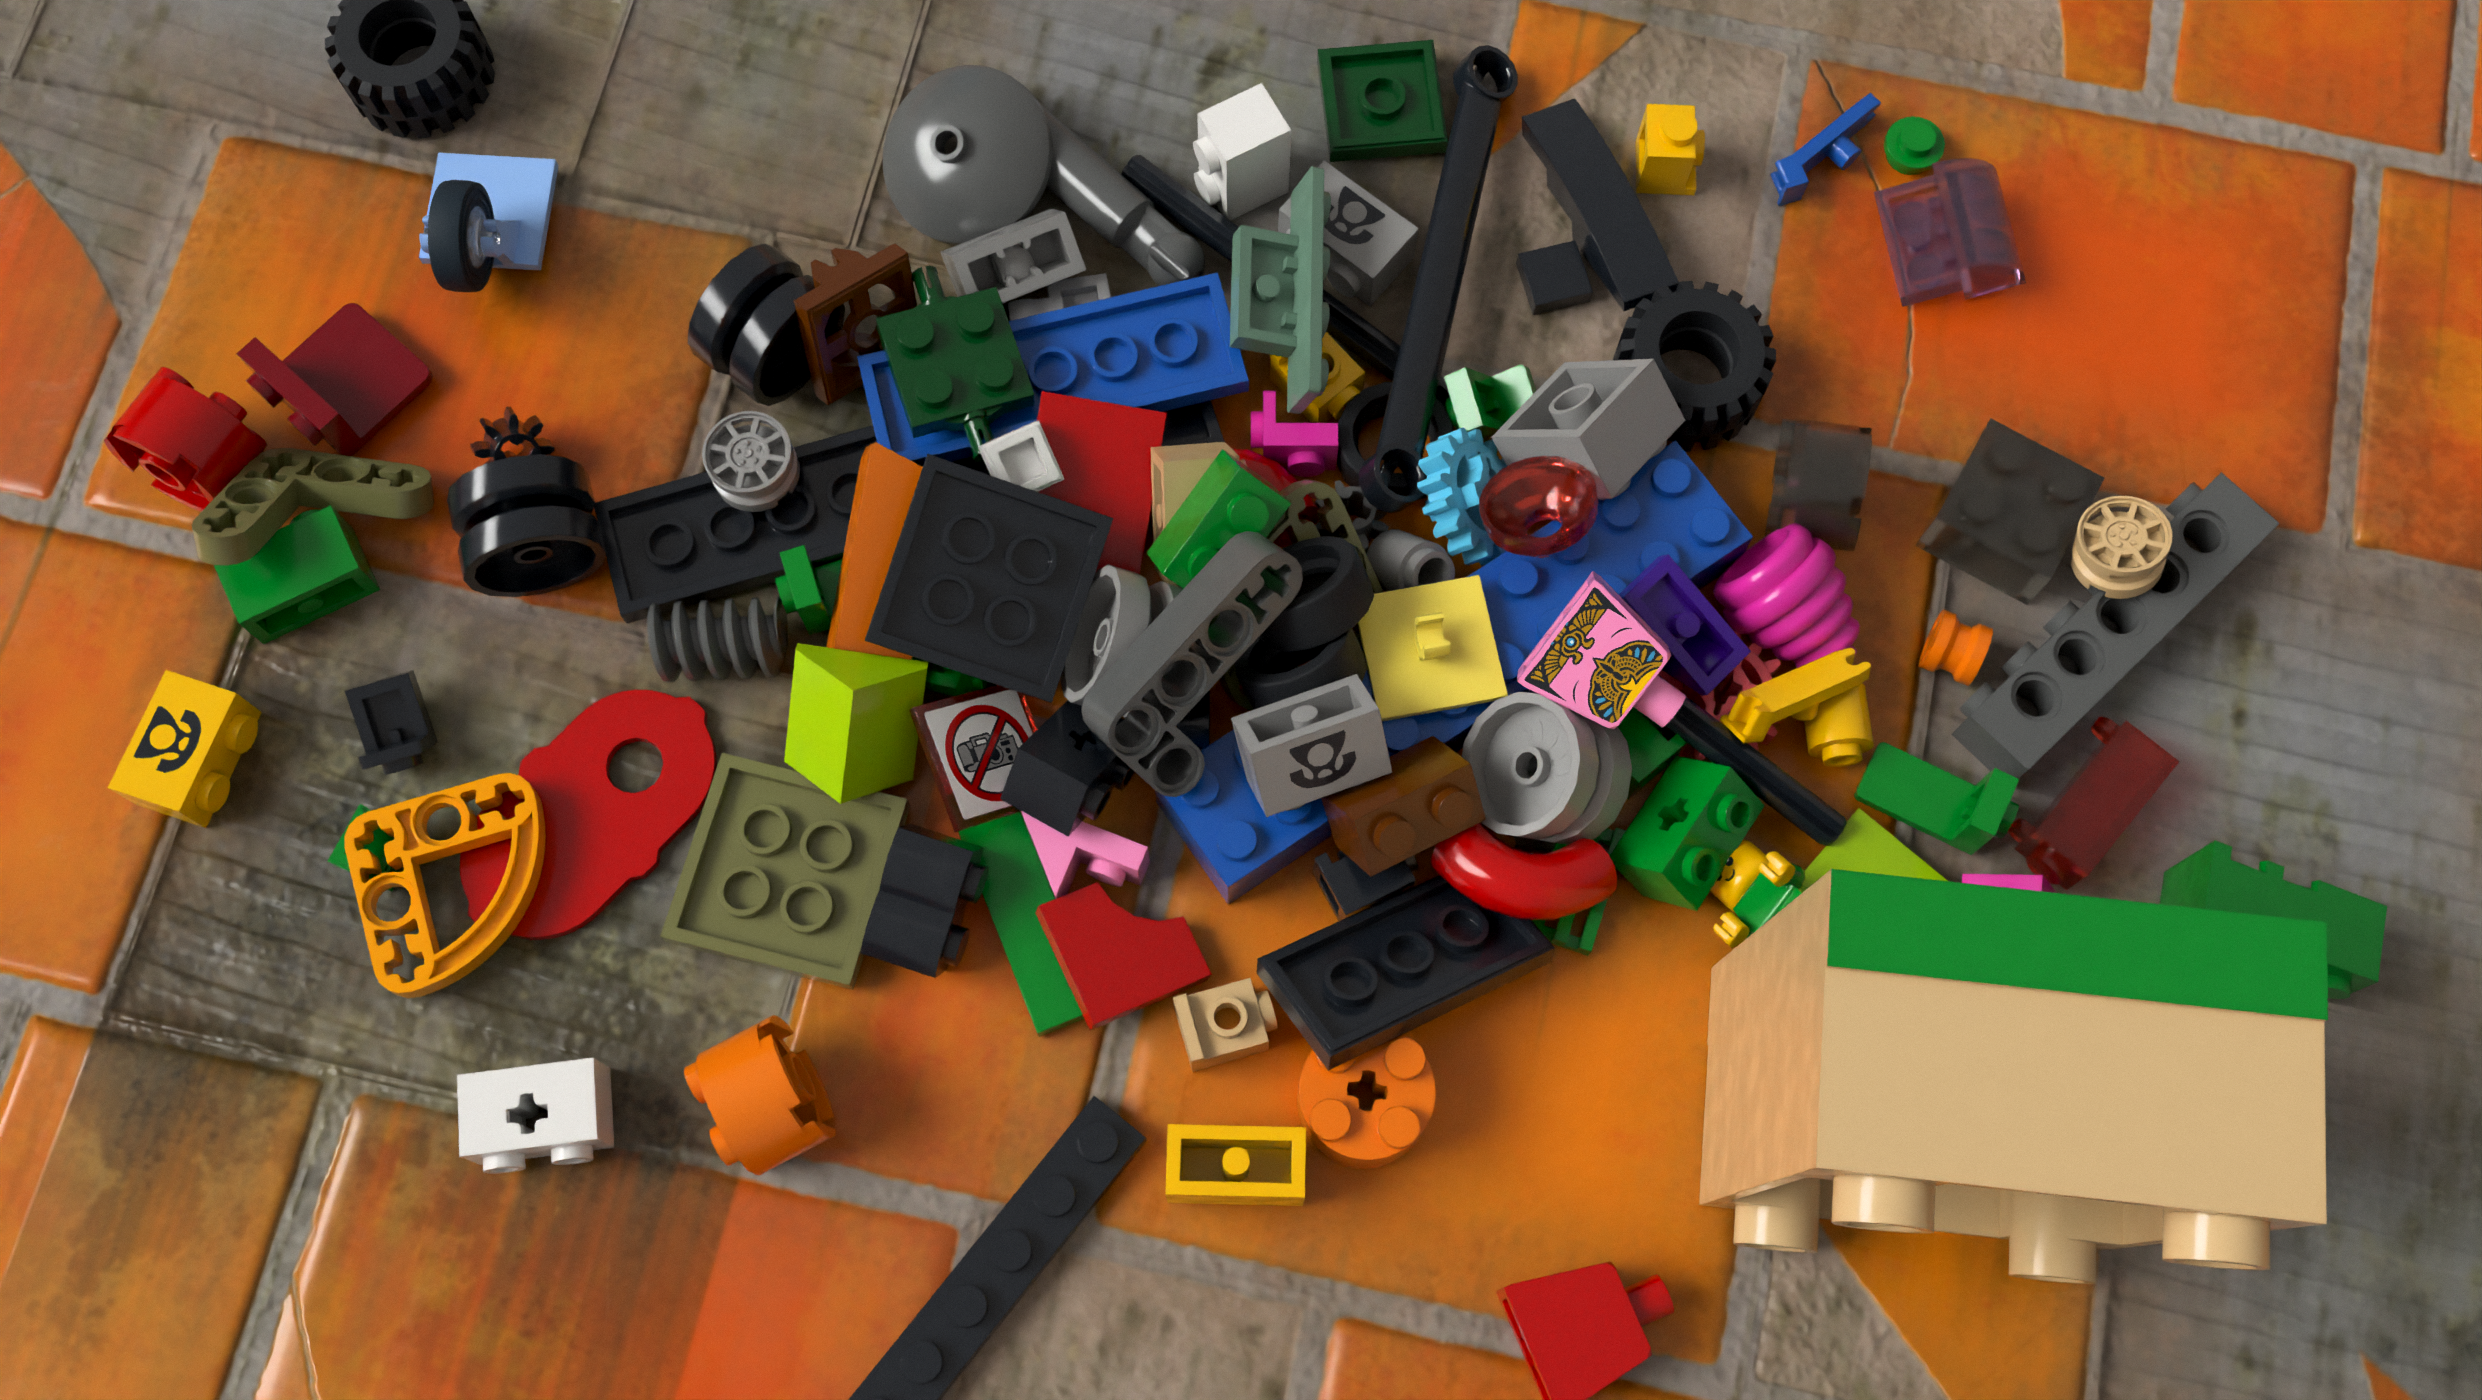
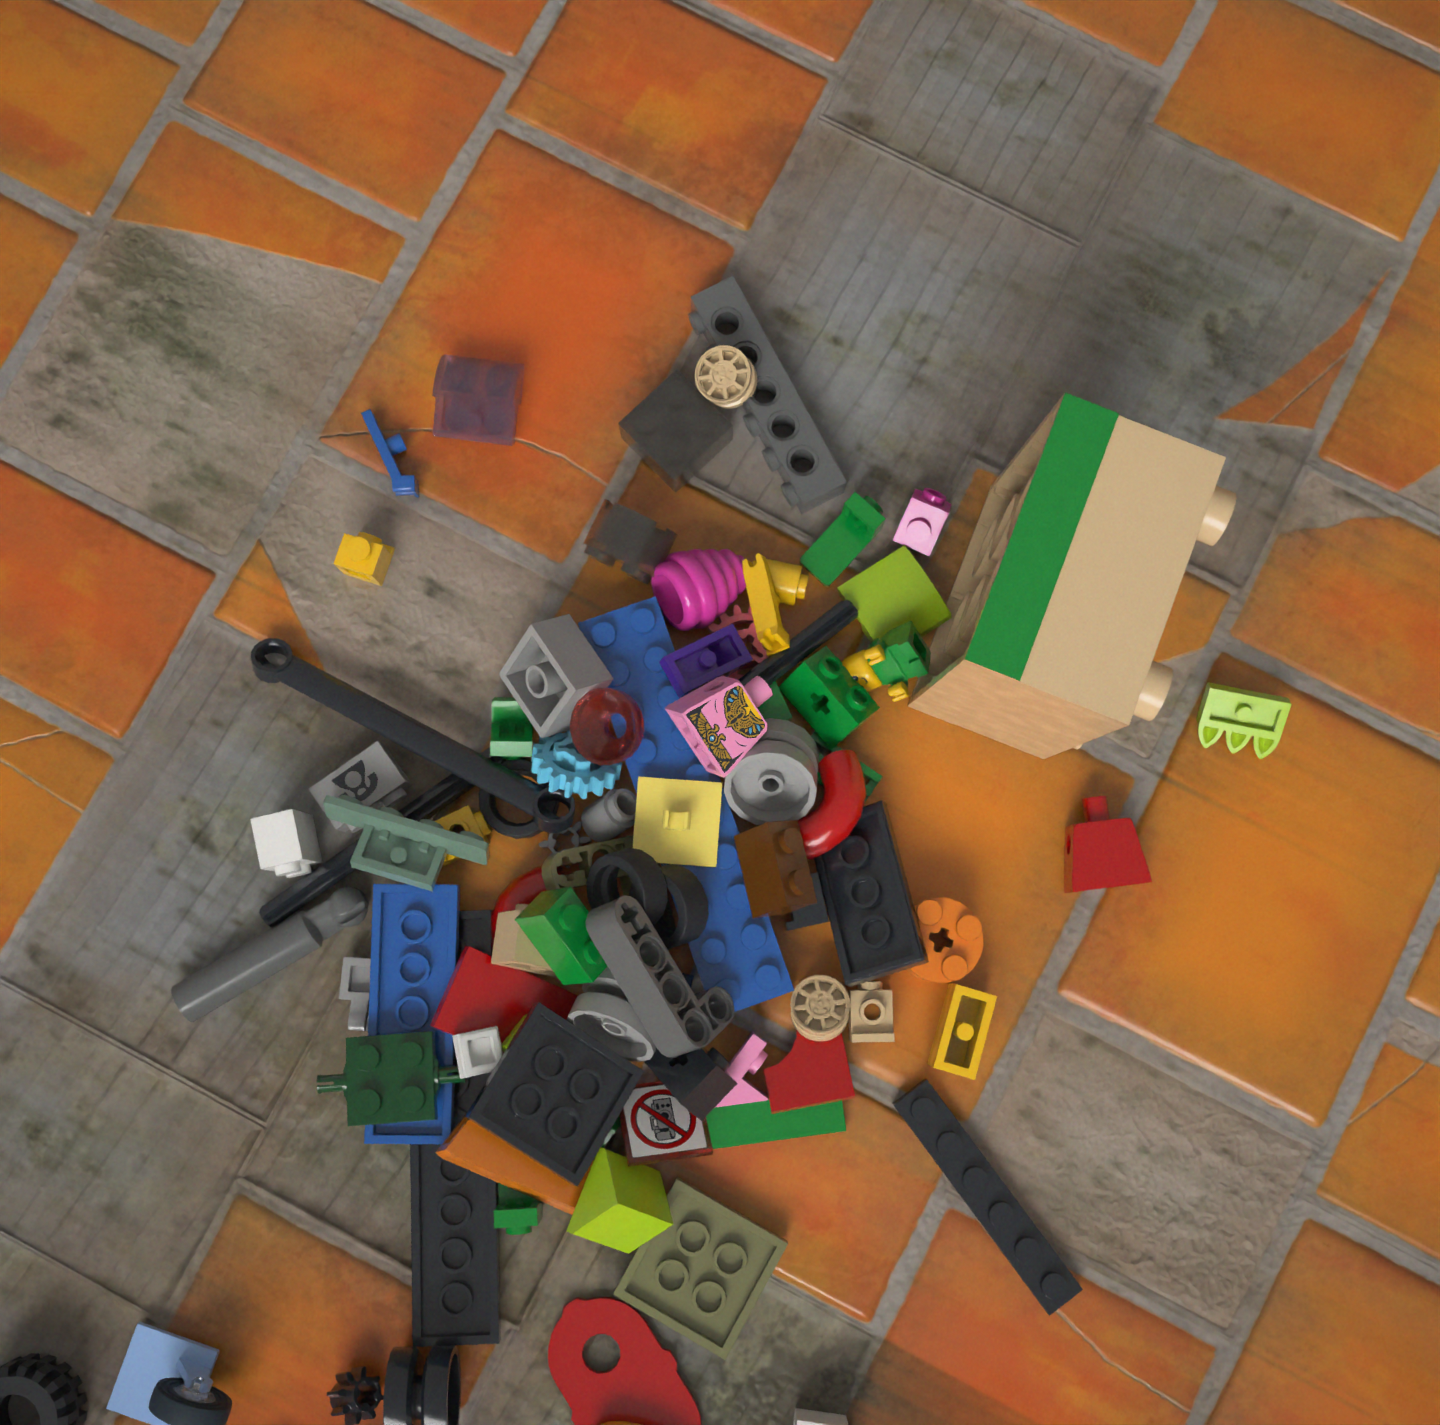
camera: 75 degrees left, 10 degrees up
dark grey piece [647,596,788,683] -> none
orange brick [684,1015,836,1175] -> none
black wheel [687,244,846,406] -> none
light grey wheel [702,411,800,512] -> none
reddish brown piece [794,243,917,405] -> none
black brick [861,823,989,978] -> none
dark grey dish [883,65,1053,245] -> none
light grey brick [940,209,1086,303] -> none
light grey brick [1231,674,1392,817] -> none
dark pink bracket [1251,391,1338,477] -> none
dark green plate [1317,40,1448,162] -> none
black tile [1516,240,1593,315] -> none
black slope [1522,98,1679,311] -> none
black tyre [1613,281,1776,452] -> none
green plate [1884,116,1945,175] -> none
orange wheel [1918,610,1993,686] -> none
clear red brick [2008,717,2180,890] -> none
green wedge [2159,840,2387,999] -> none
none -> tan wheel [790,975,850,1042]

